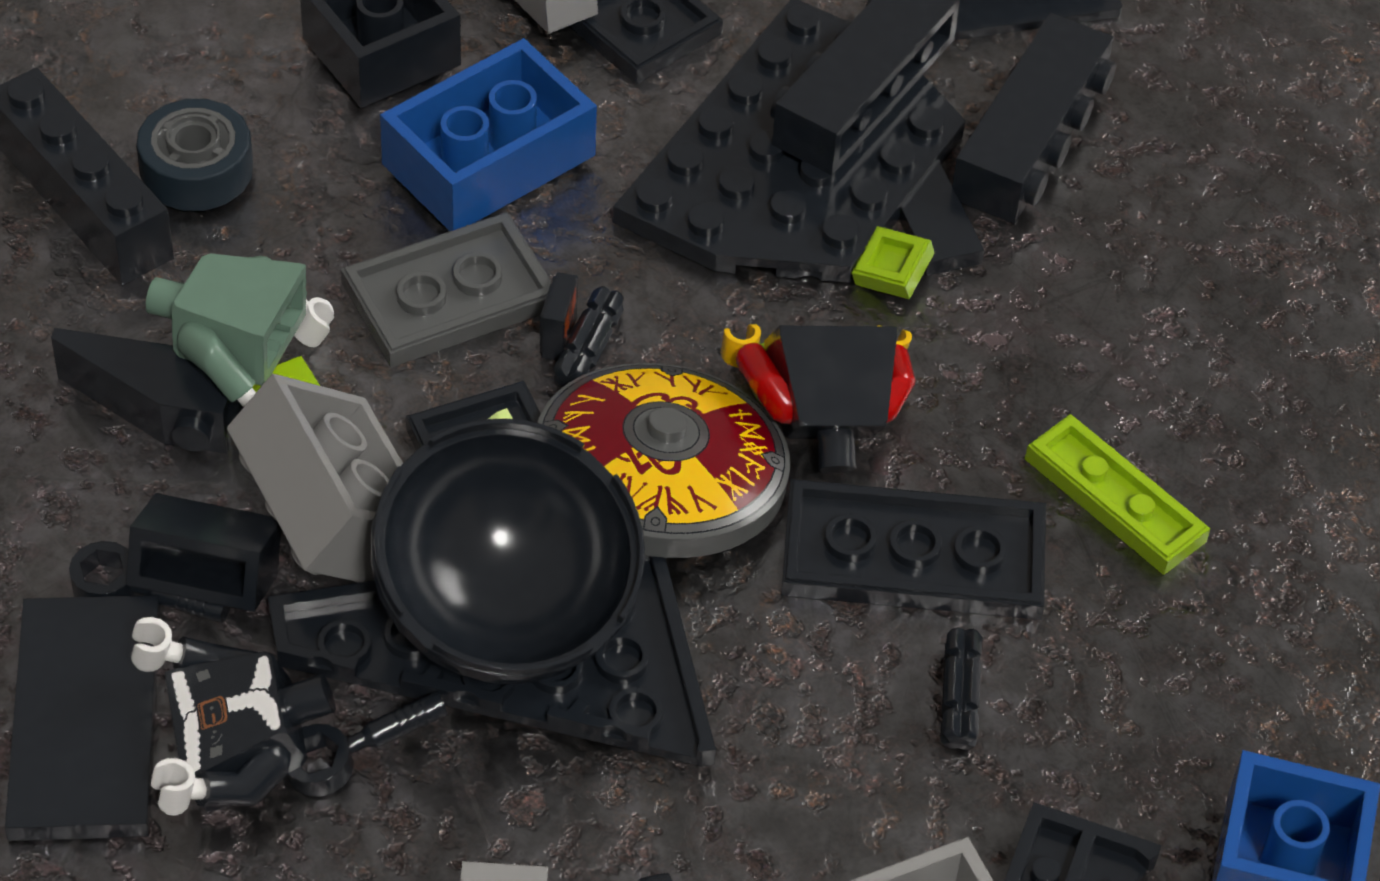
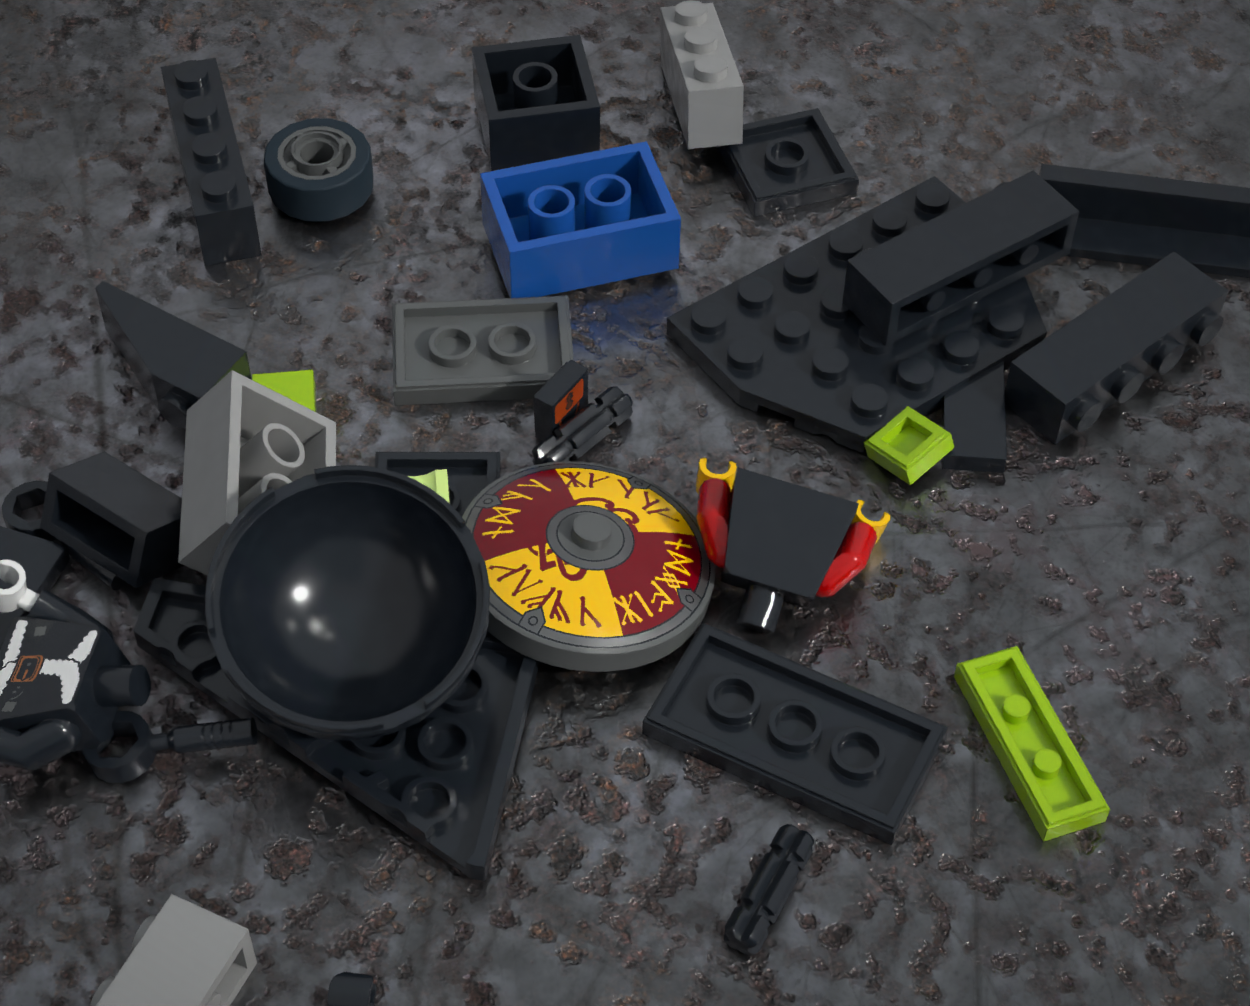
camera: 25 degrees right, 0 degrees up
sand green torso [146,253,334,407] -> none

